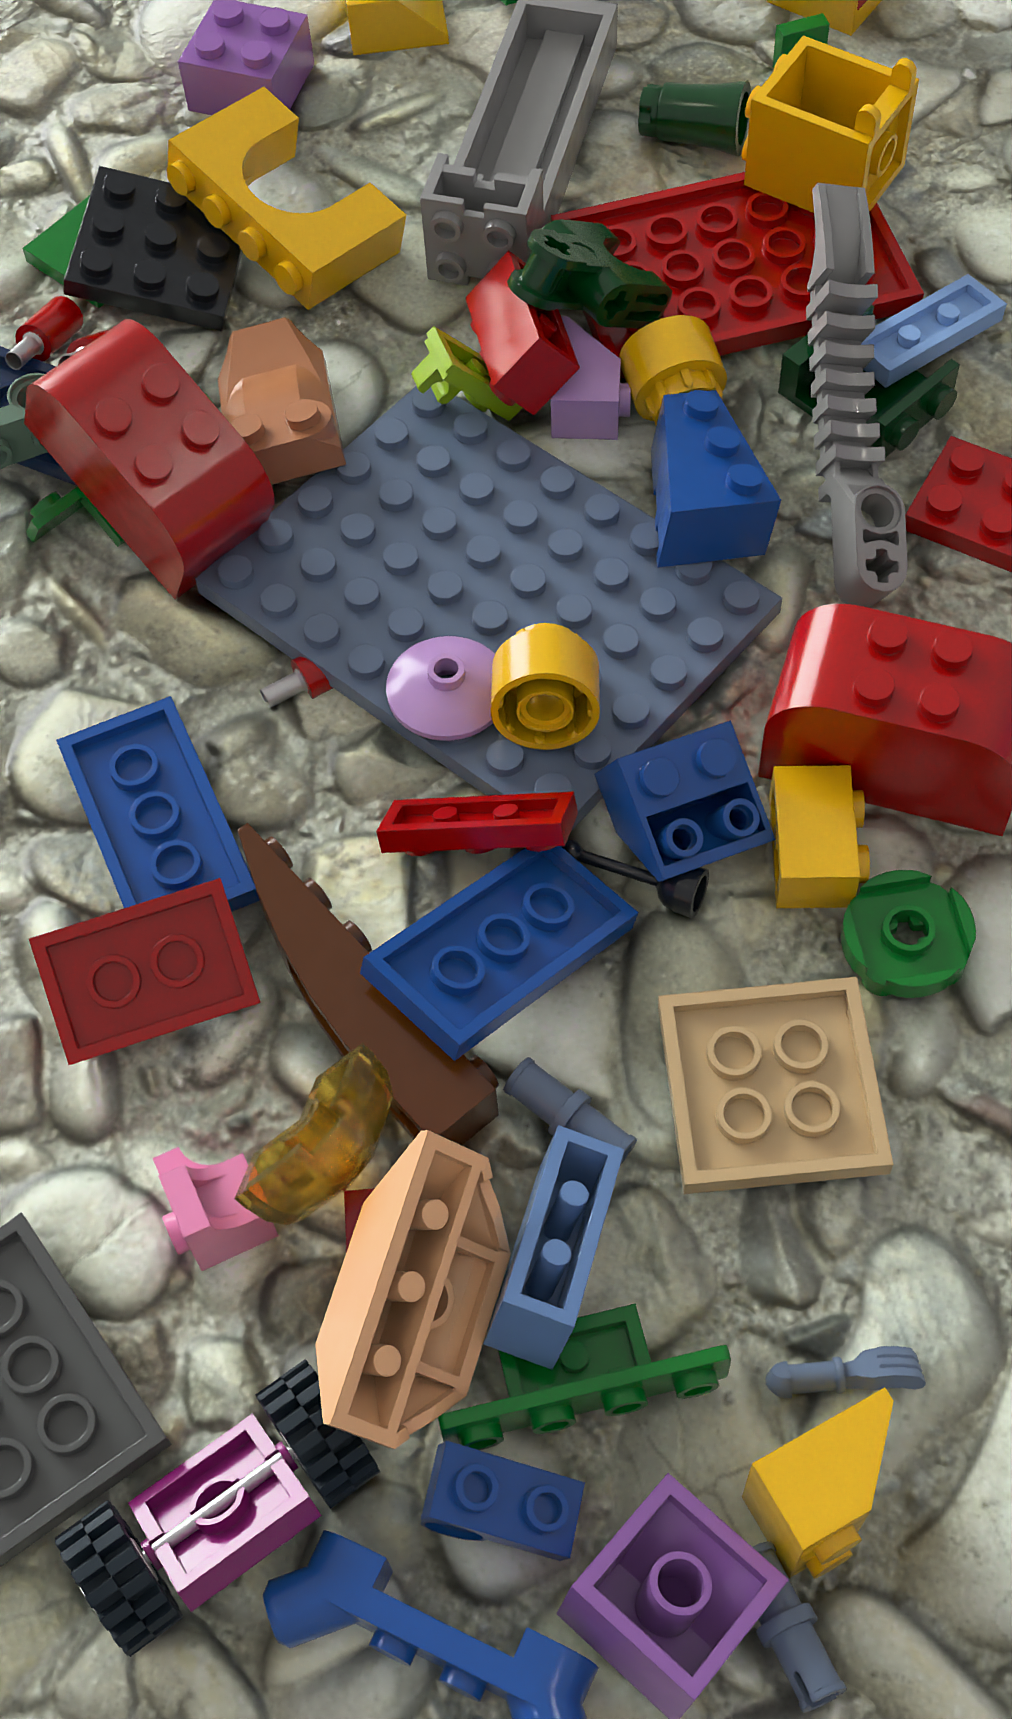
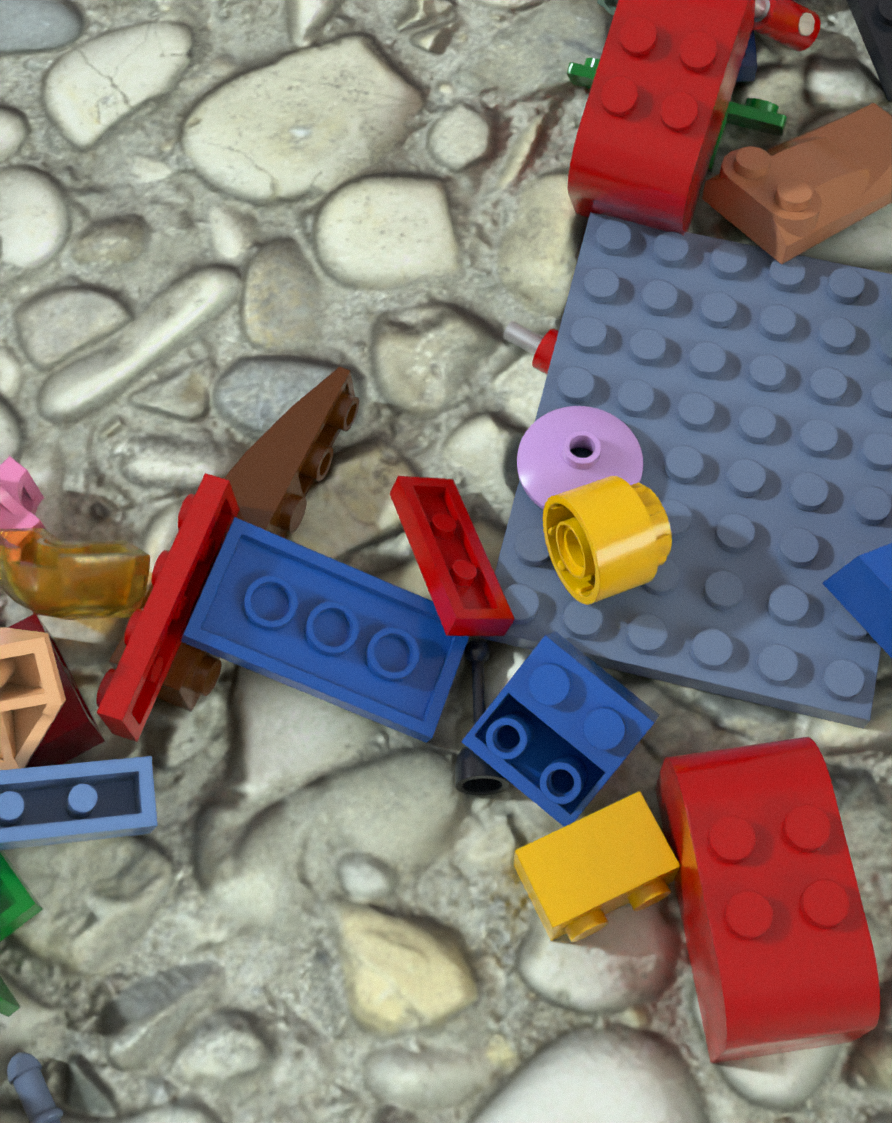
camera: 65 degrees right, 5 degrees up
red plate [29,878,261,1065] -> none
blue plate [56,696,260,912] -> none
sand blue pin [503,1057,637,1166] -> none
tan plate [658,977,894,1194] -> none
green plate [840,870,976,998] -> none
none -> red plate [96,473,240,742]

